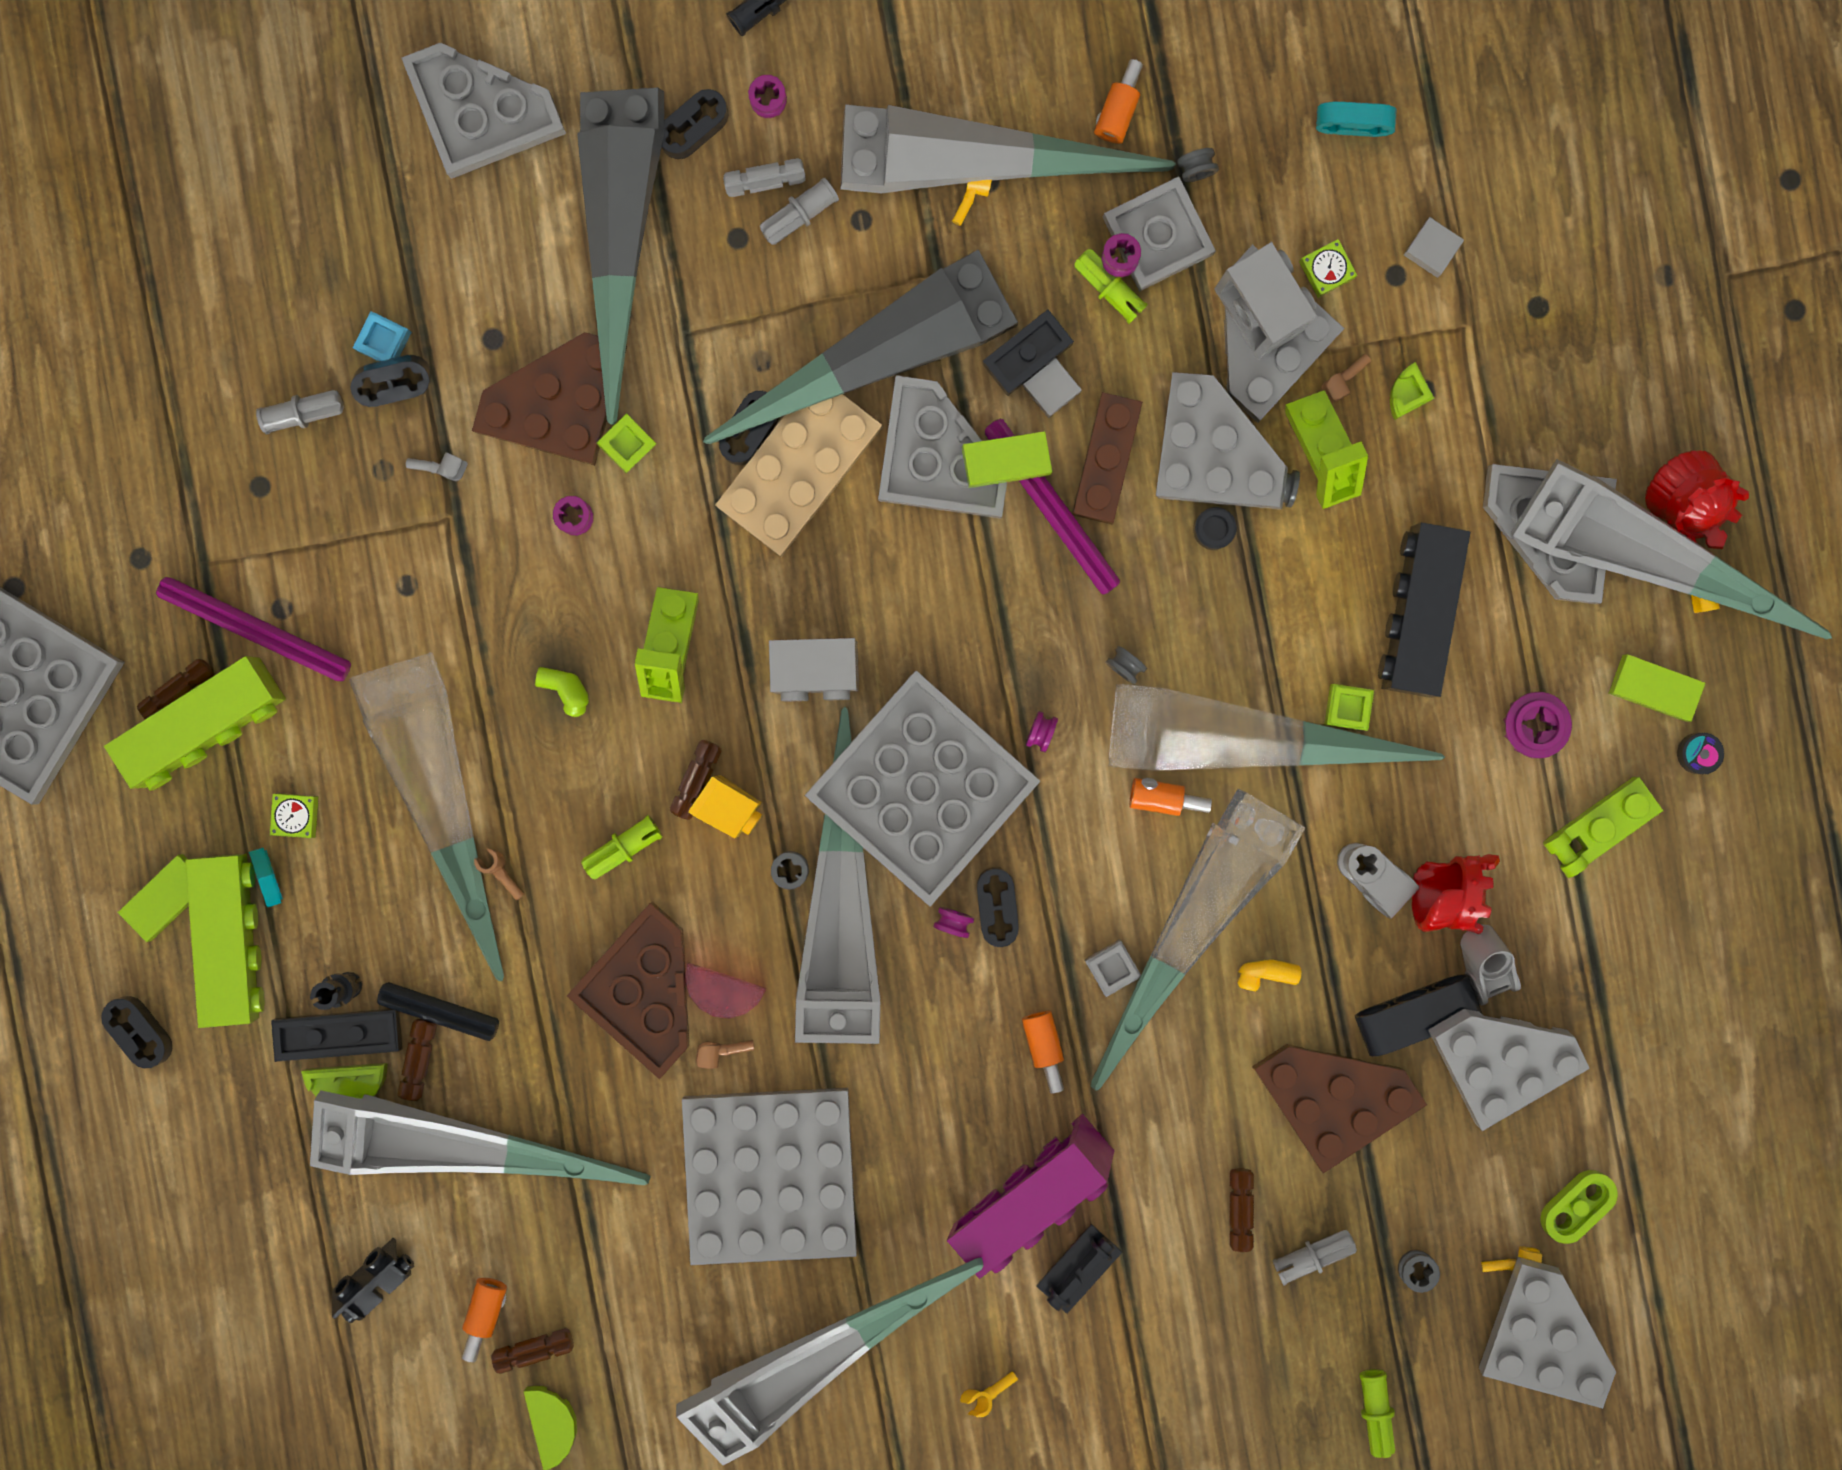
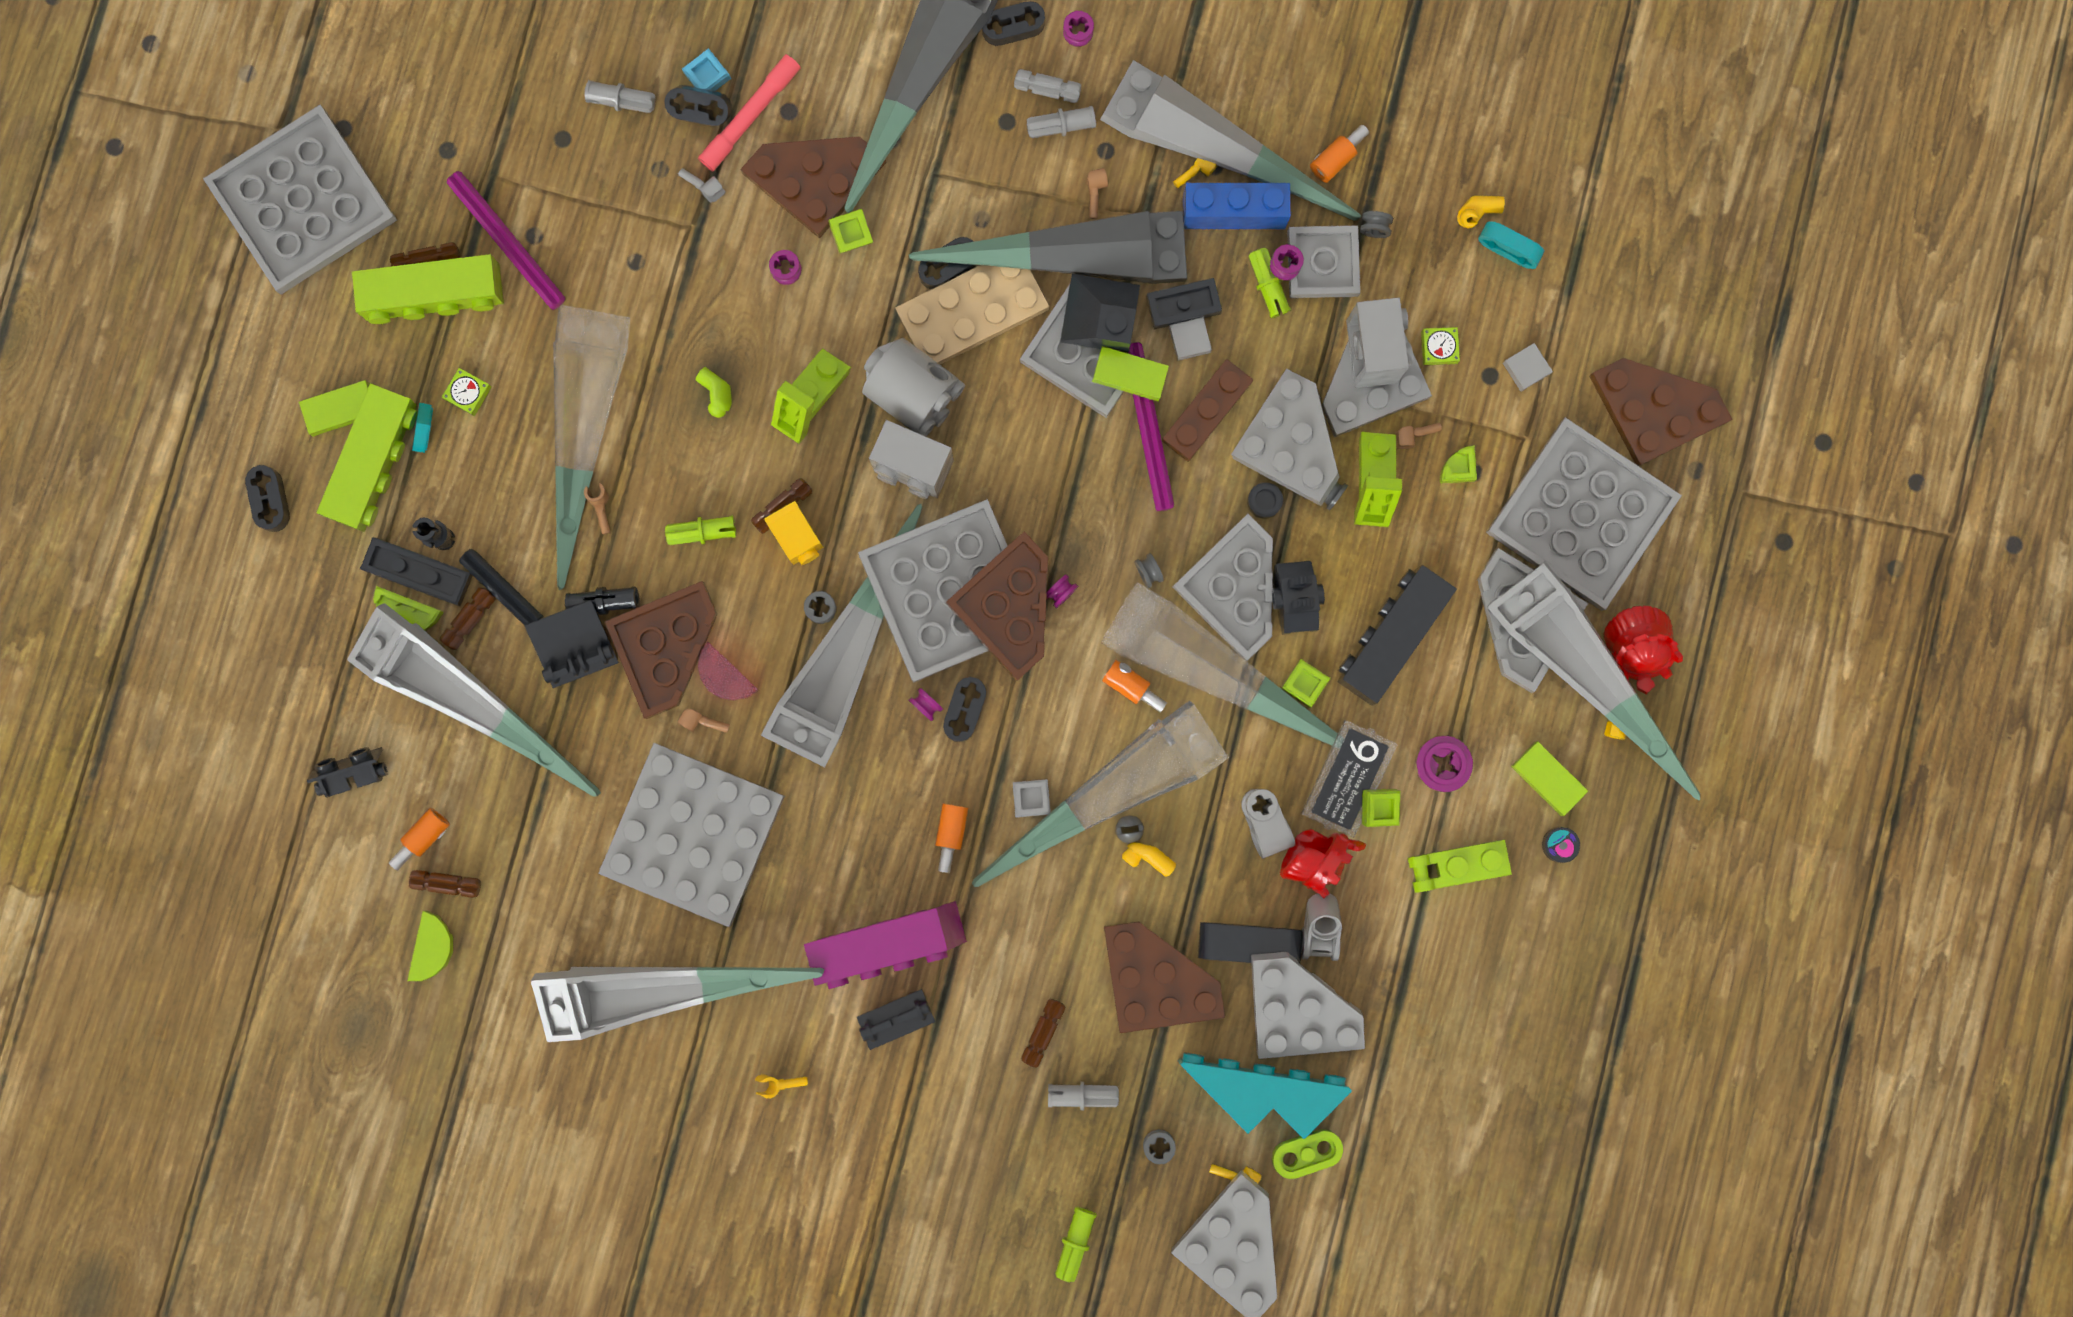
camera: 25 degrees right, 5 degrees down
none -> black hinge [524,600,619,688]
none -> black pin [565,586,640,615]
none -> coral piece [698,54,801,172]
none -> light grey cylinder [862,338,966,437]
none -> reddish brown plate [946,531,1048,681]
none -> black slope [1060,274,1140,354]
none -> medium nougat hand [1087,168,1108,219]
none -> dark grey hinge [1115,815,1144,844]
none -> light grey plate [1173,514,1273,662]
none -> teal slope [1178,1053,1352,1139]
none -> blue brick [1183,183,1291,229]
none -> black hinge [1272,561,1325,635]
none -> piece [1301,720,1398,838]
none -> lime tile [1362,789,1401,827]
none -> yellow arm [1457,196,1505,229]
none -> light grey plate [1486,417,1682,611]
none -> reddish brown plate [1589,358,1733,466]

